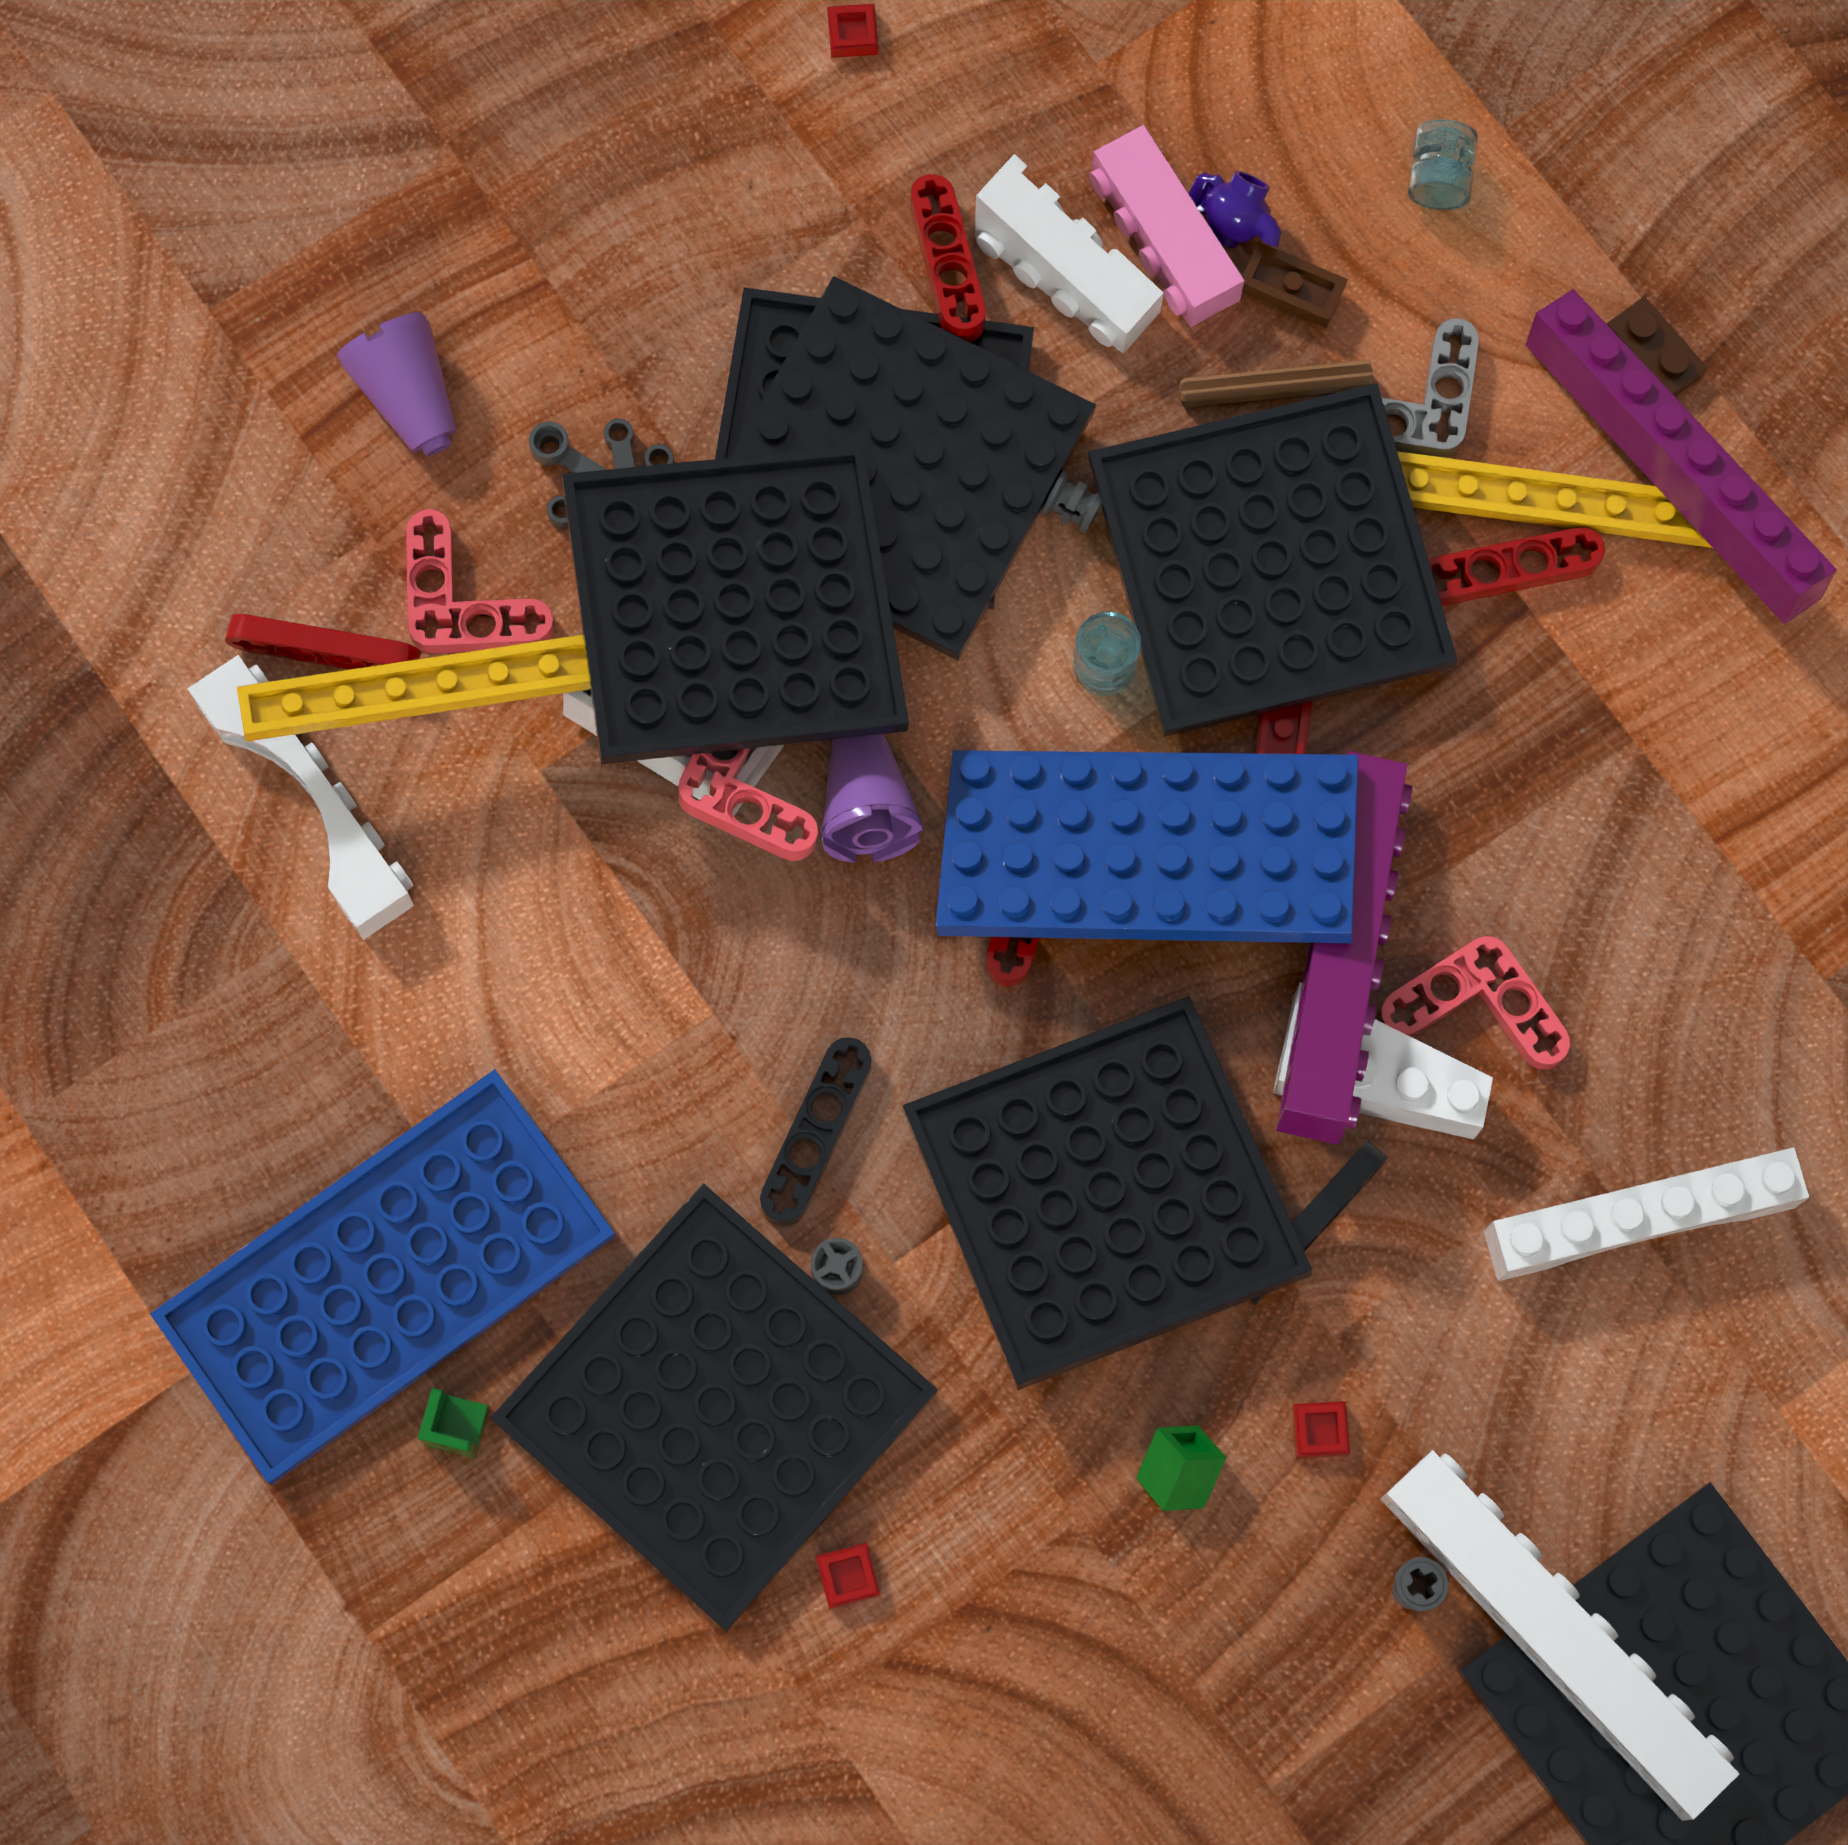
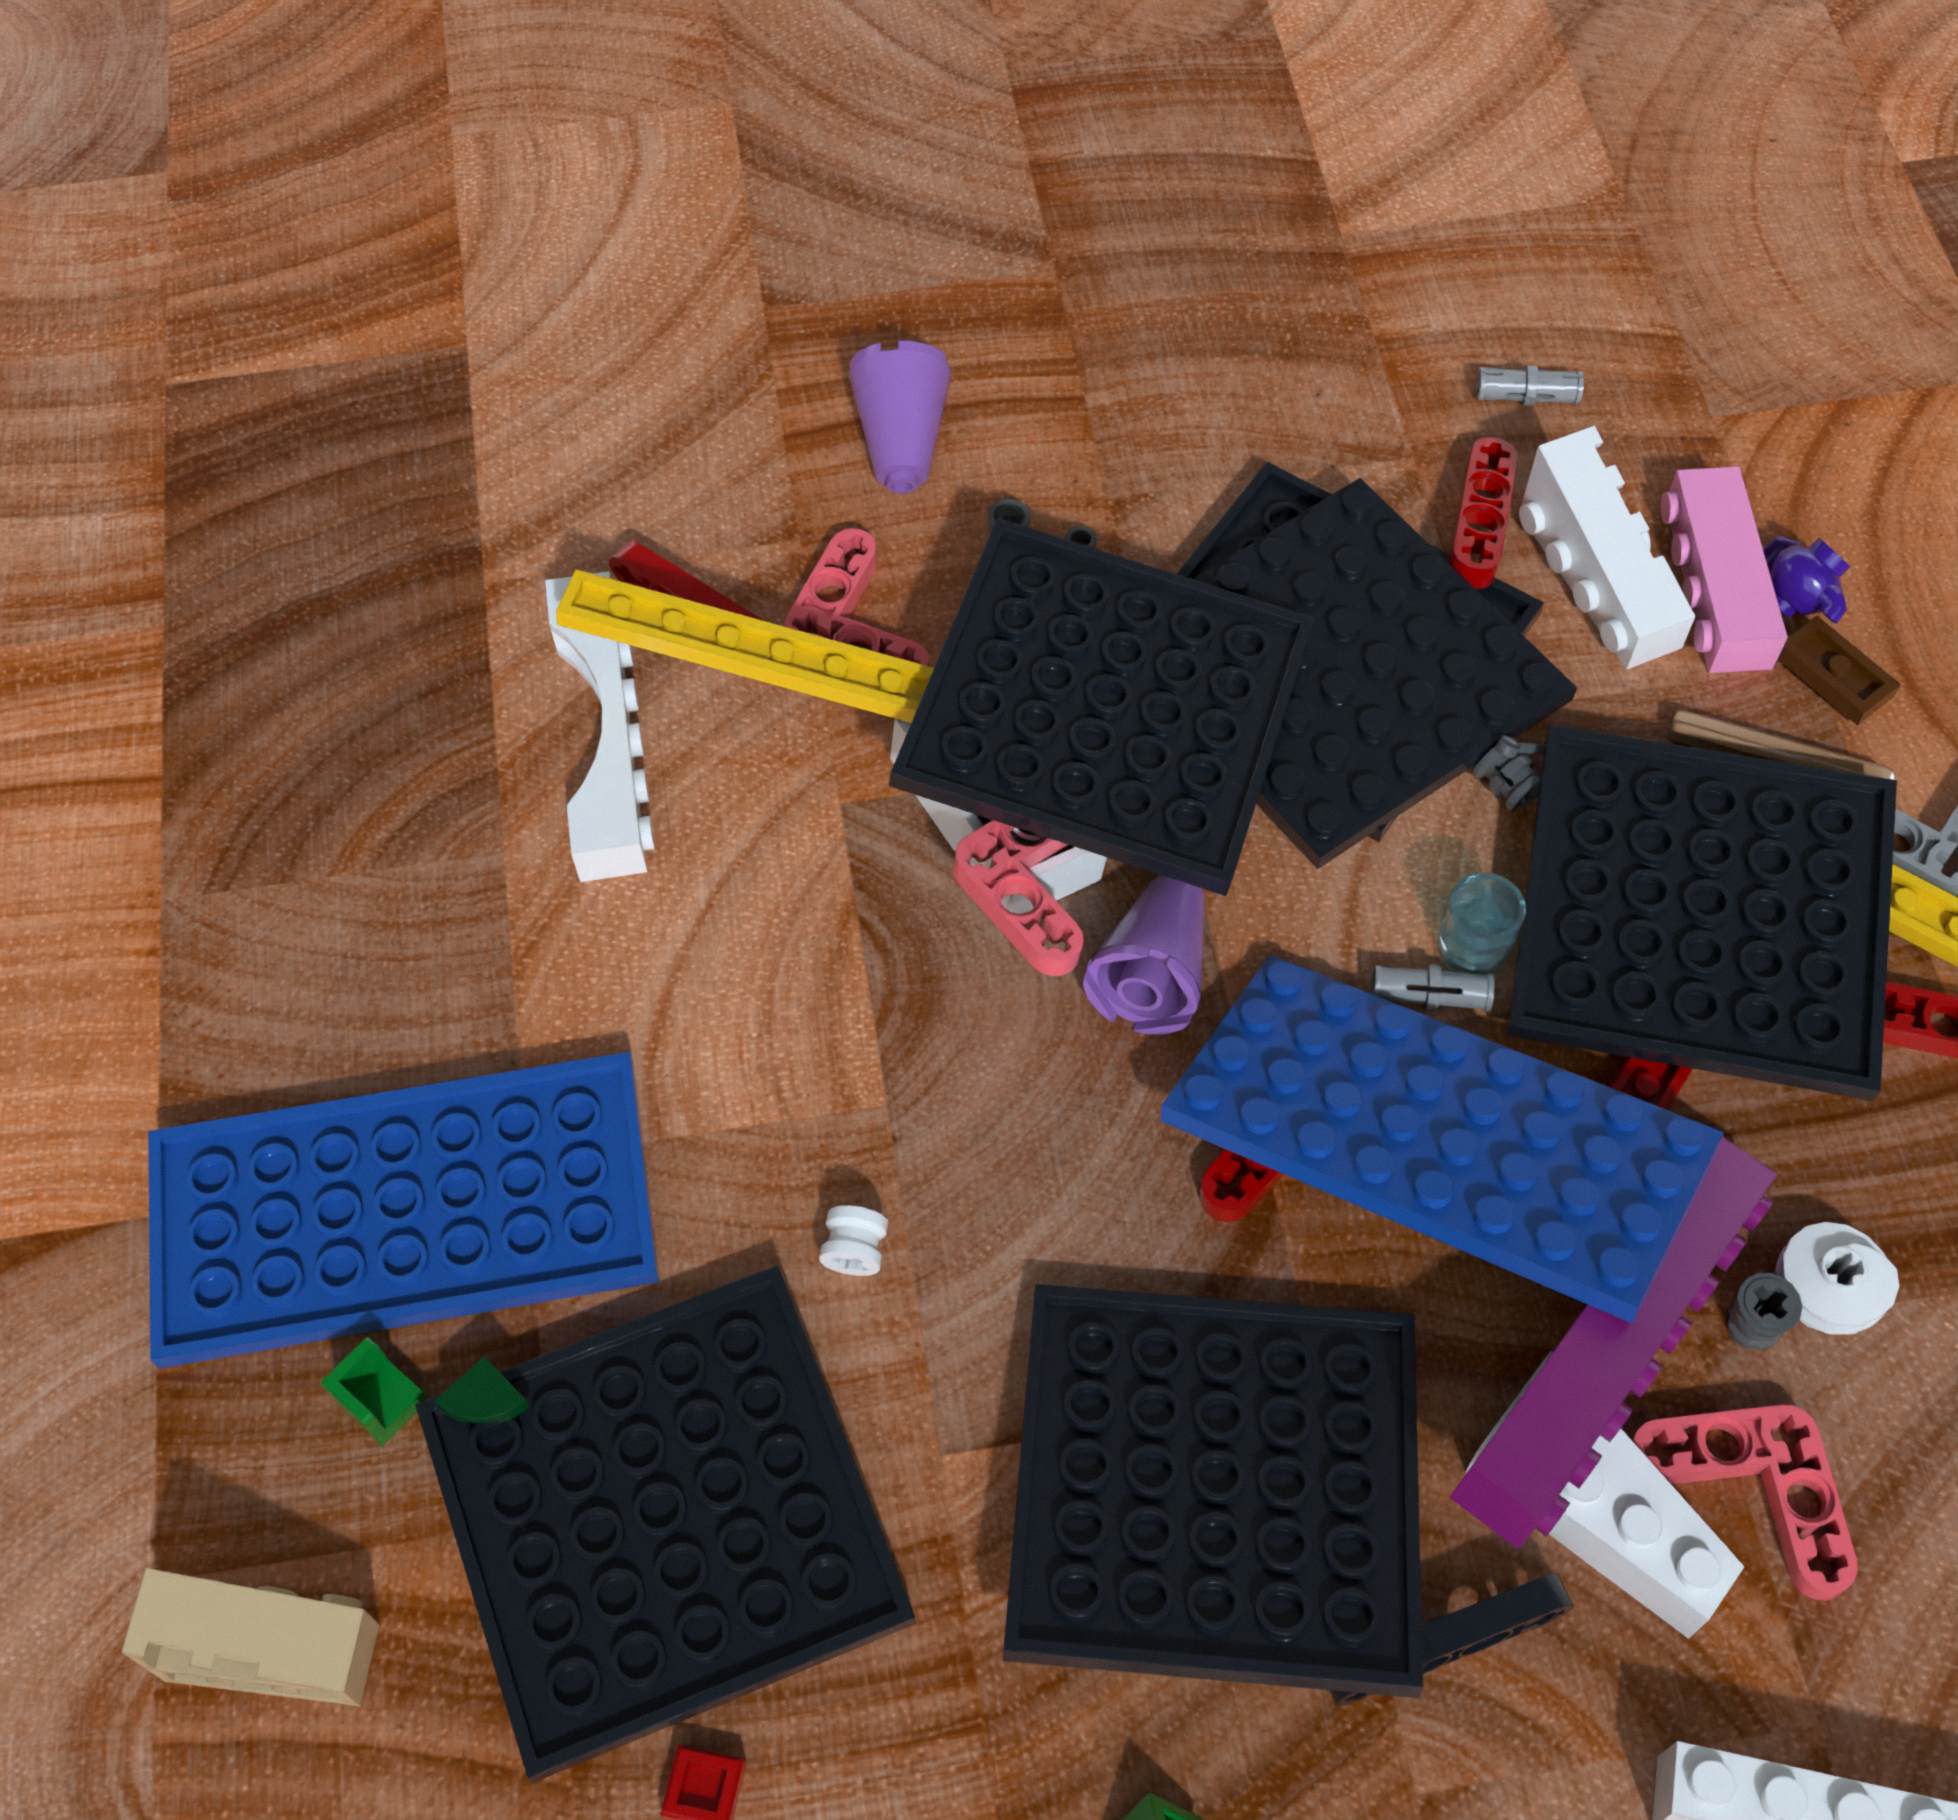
camera: 30 degrees right, 15 degrees down
black beam [760,1037,871,1226] -> none
dark grey wheel [811,1238,863,1296] -> none
red tile [827,3,879,58] -> none
none -> tan wedge [121,1568,380,1706]
none -> dark green tile [434,1356,530,1423]
none -> white wheel [819,1205,888,1276]
none -> light grey pin [1371,964,1495,1011]
none -> light grey pin [1476,365,1584,406]
none -> dark grey hinge [1495,736,1545,758]
none -> dark grey bush [1726,1273,1802,1350]
none -> white piece [1774,1222,1899,1335]

